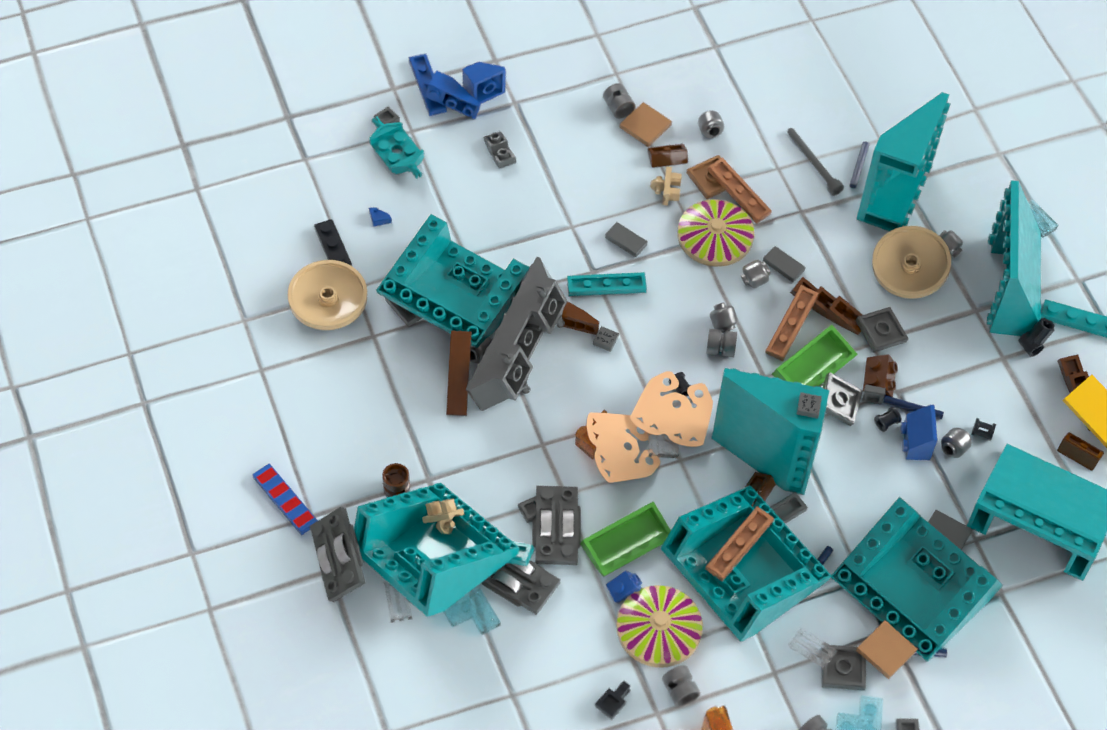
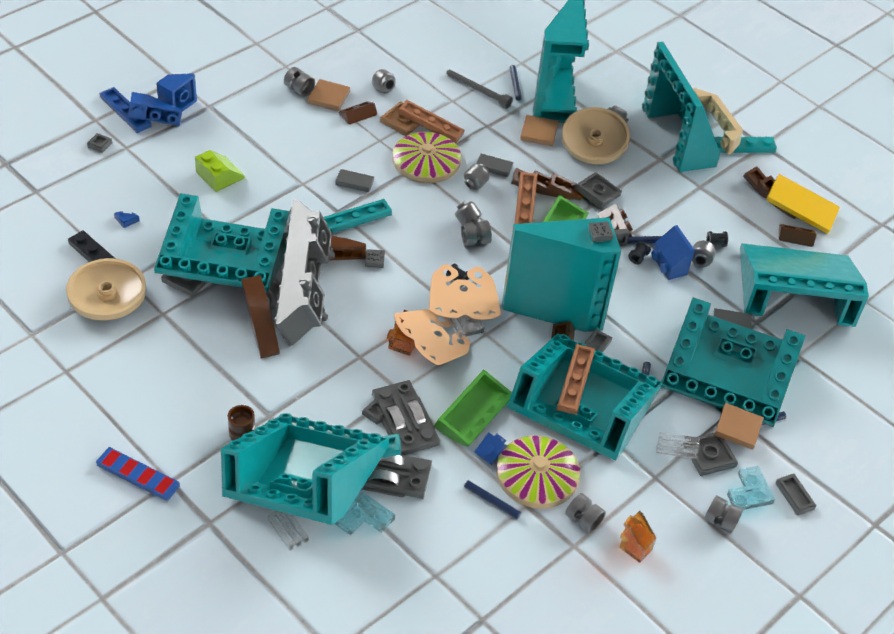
camera: 25 degrees left, 10 degrees down
dark grey piece [310,507,365,602] -> none
teal plate [369,116,424,179] -> none
tan hips [422,499,464,534] -> none
dark grey slope [484,131,516,168] -> none
black plate [595,681,631,720] -> none
tan hips [650,166,682,206] -> none
black piece [1018,318,1055,357] -> none
none -> lime slope [195,150,245,192]
none -> dark blue bar [464,480,522,520]
none -> medium nougat tile [520,115,559,146]
none -> tan slope [693,88,743,155]

